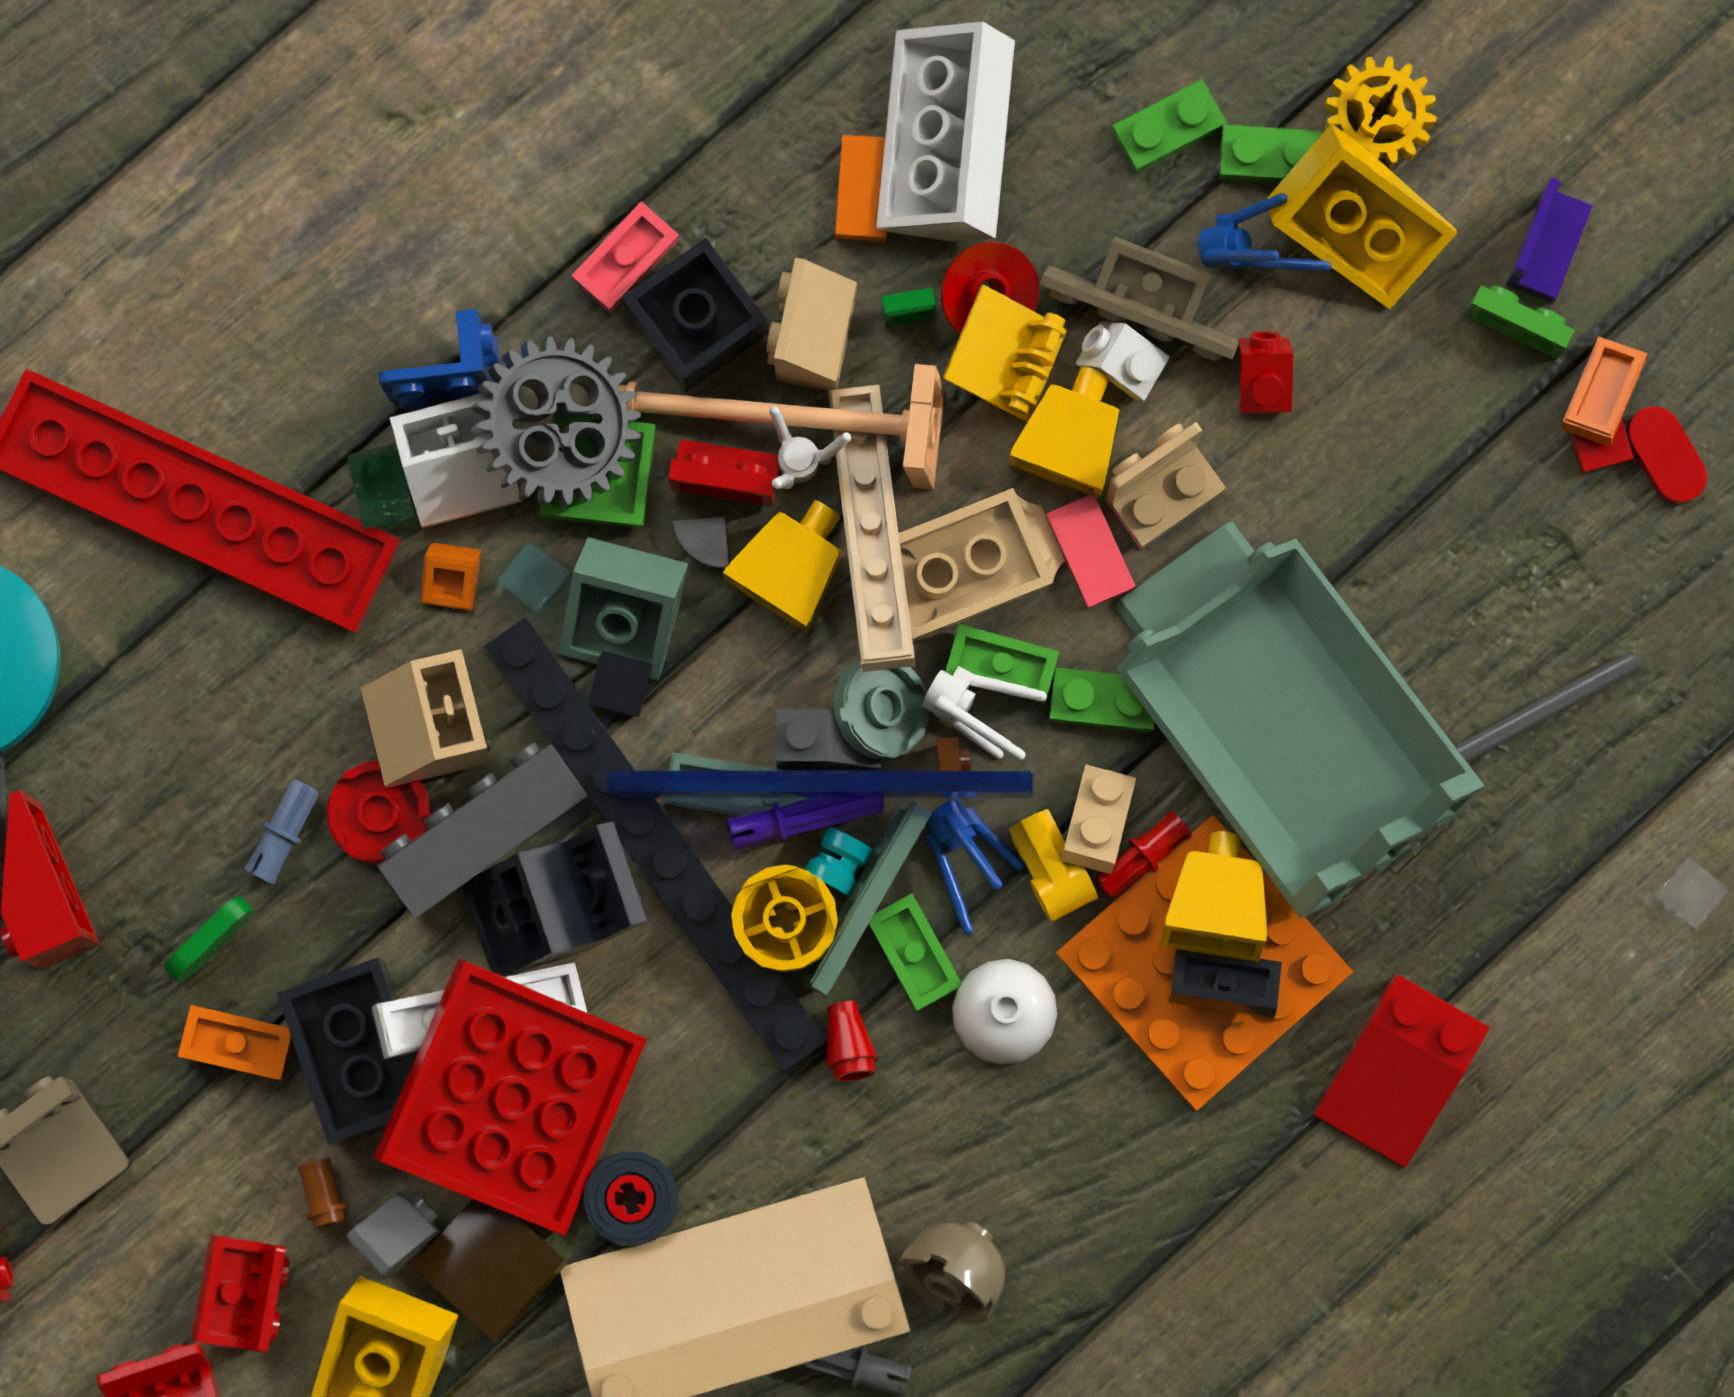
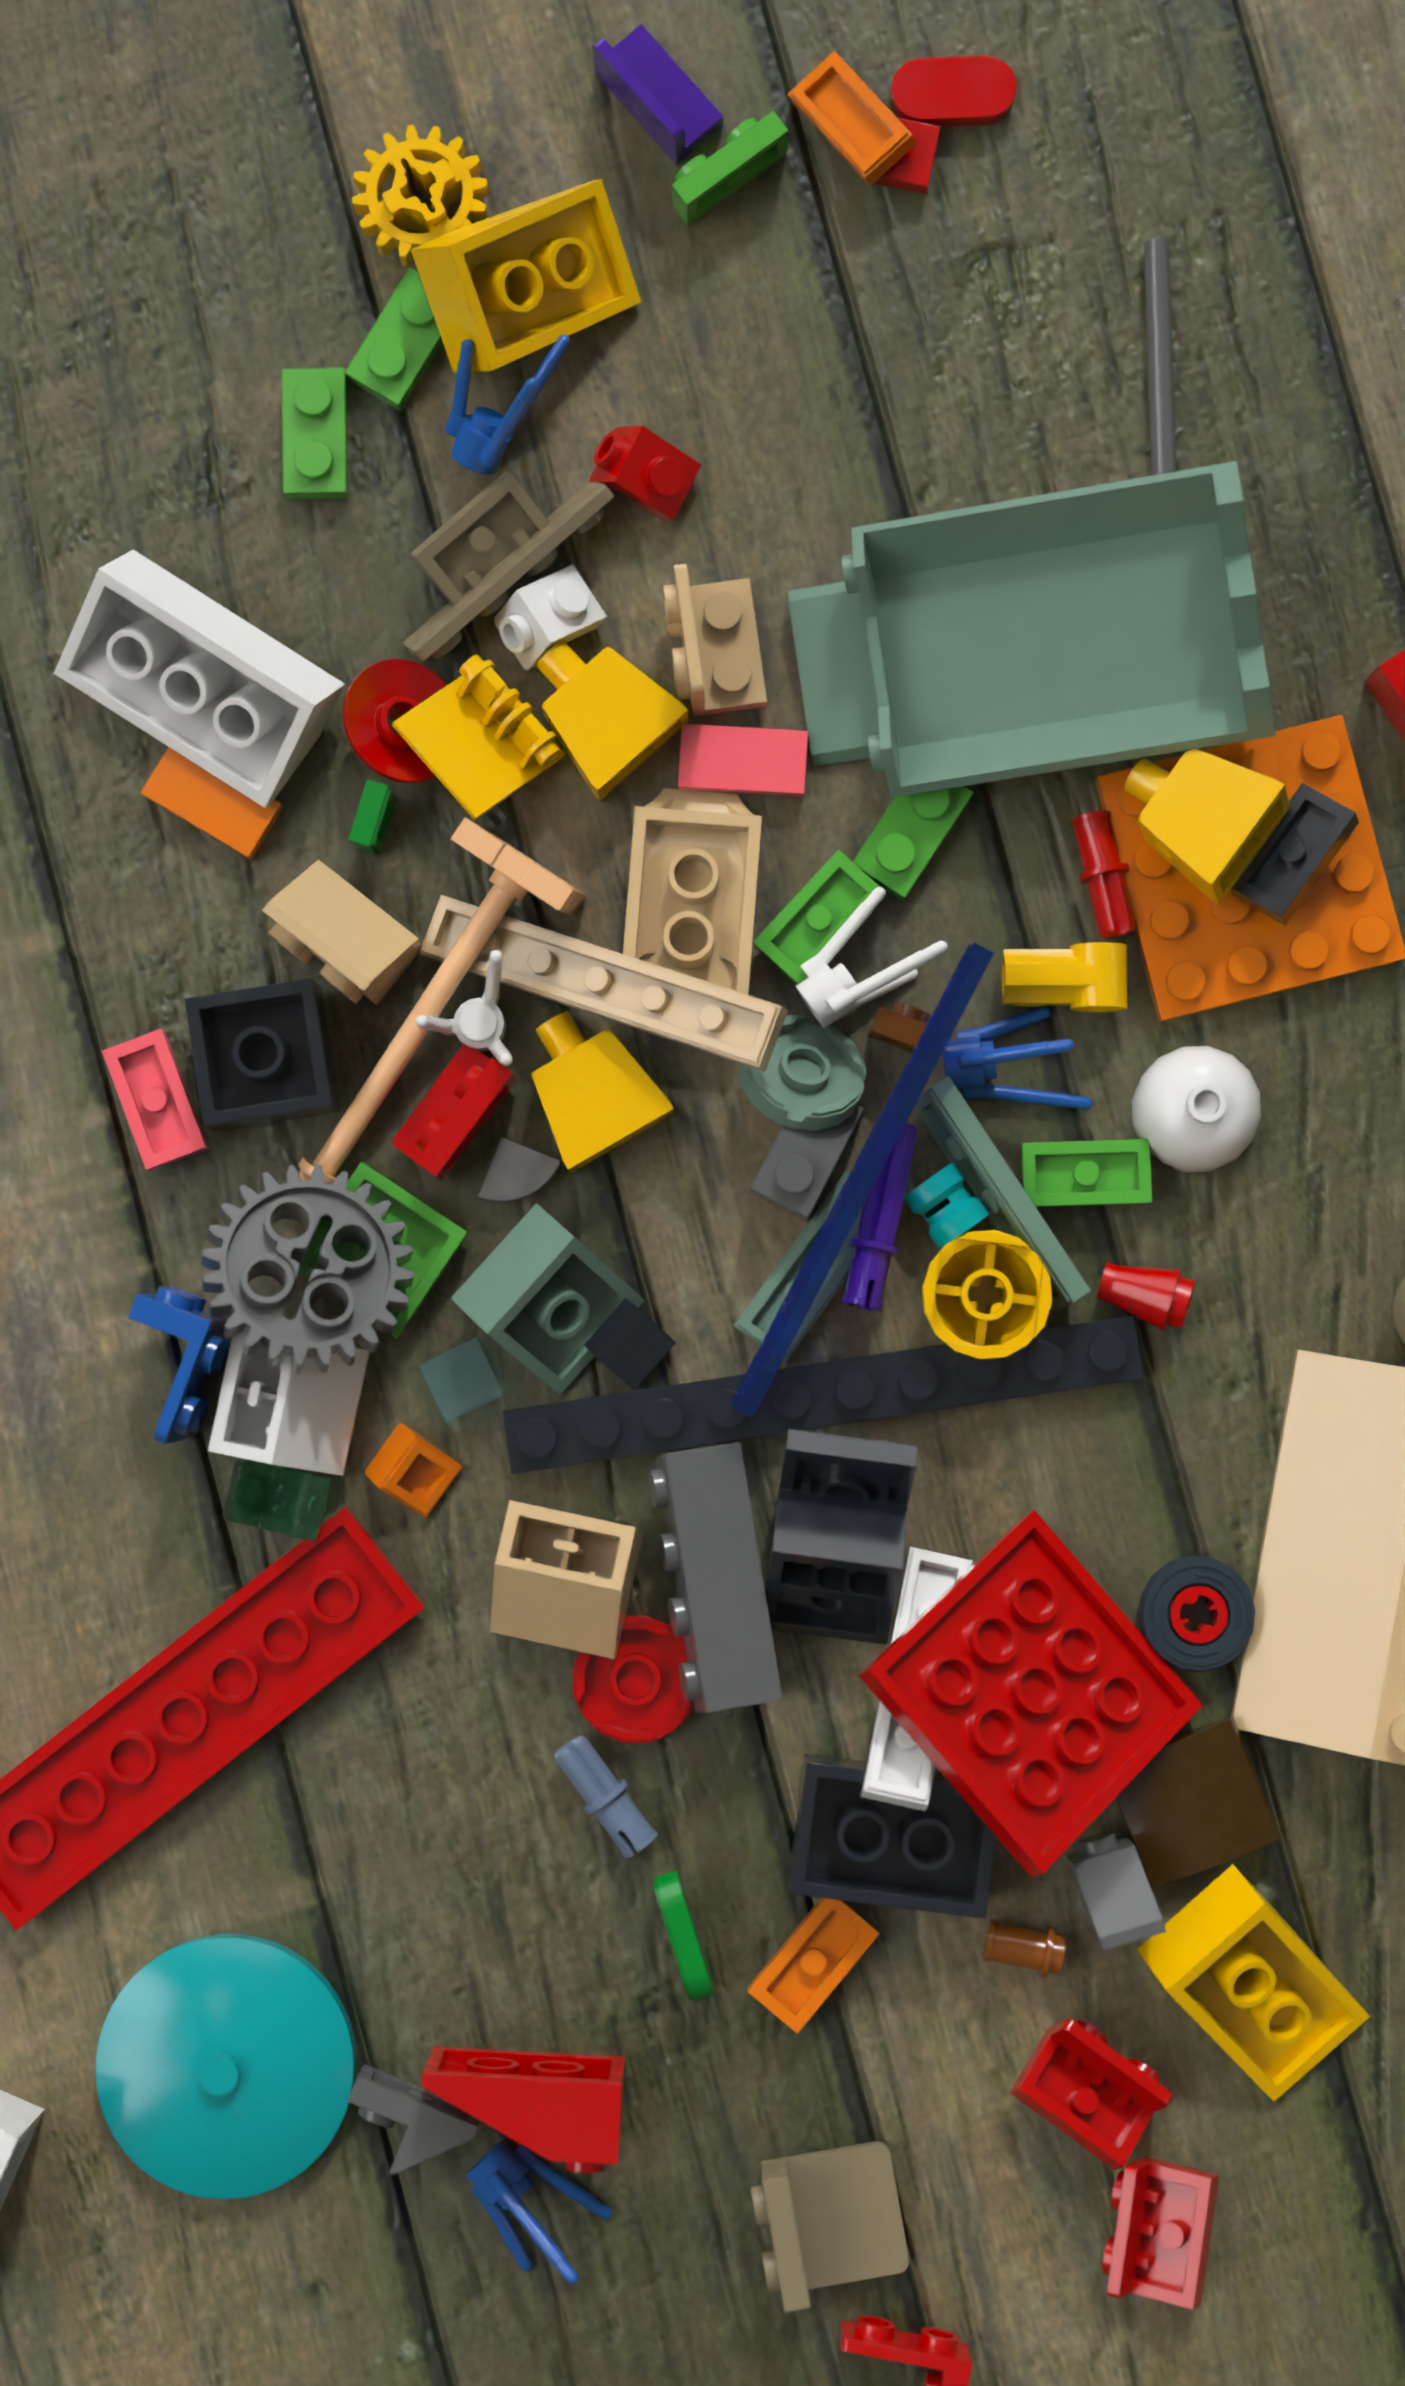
camera: 60 degrees left, 5 degrees up
tan plate [1061,764,1136,875] -> none

